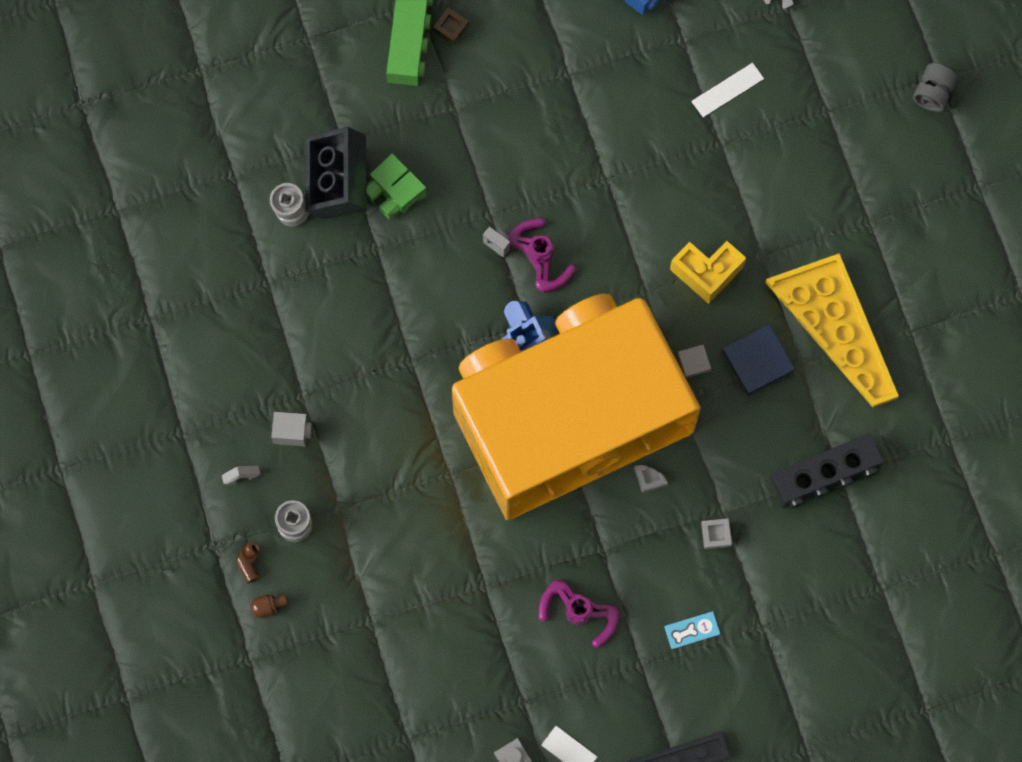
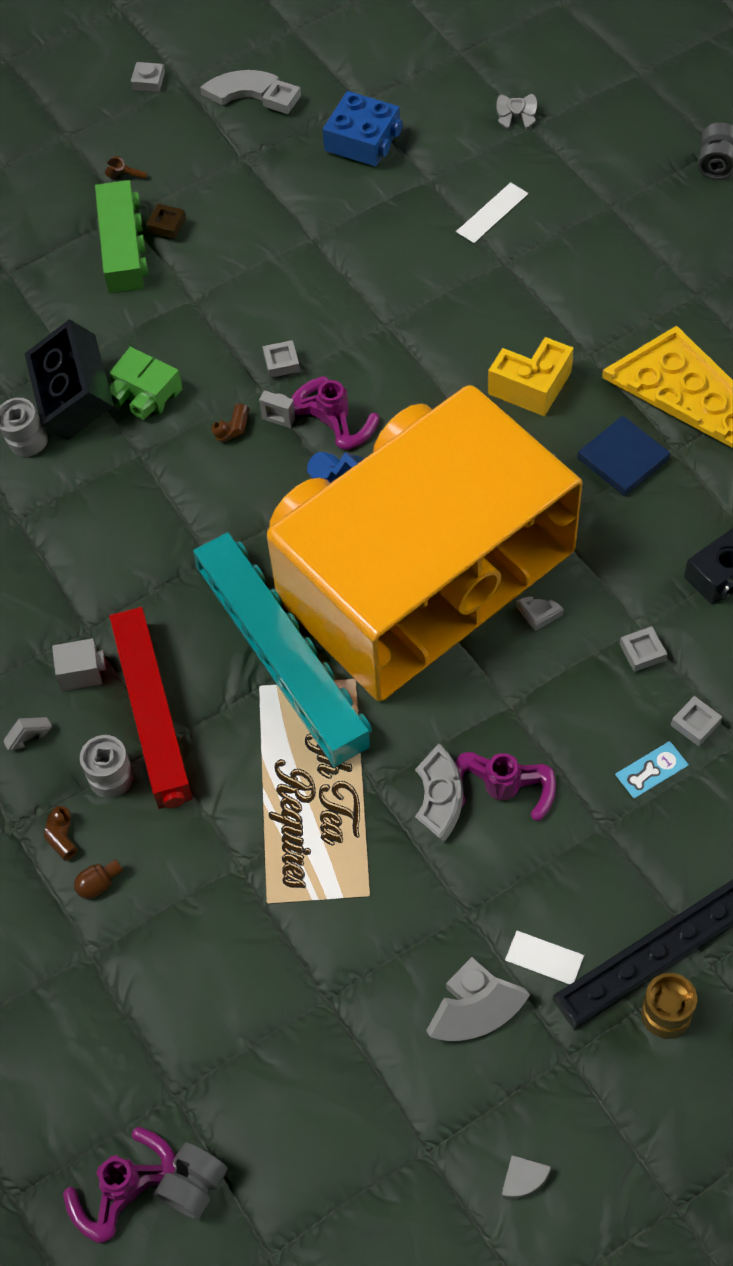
camera: 10 degrees left, 15 degrees down
none -> red brick [109,607,193,809]
none -> teal brick [193,532,372,768]
none -> reddish brown arm [211,404,250,442]
none -> sticker [259,679,370,904]
none -> light grey plate [262,340,300,378]
none -> light grey tile [415,743,463,842]
none -> light grey plate [671,696,722,746]

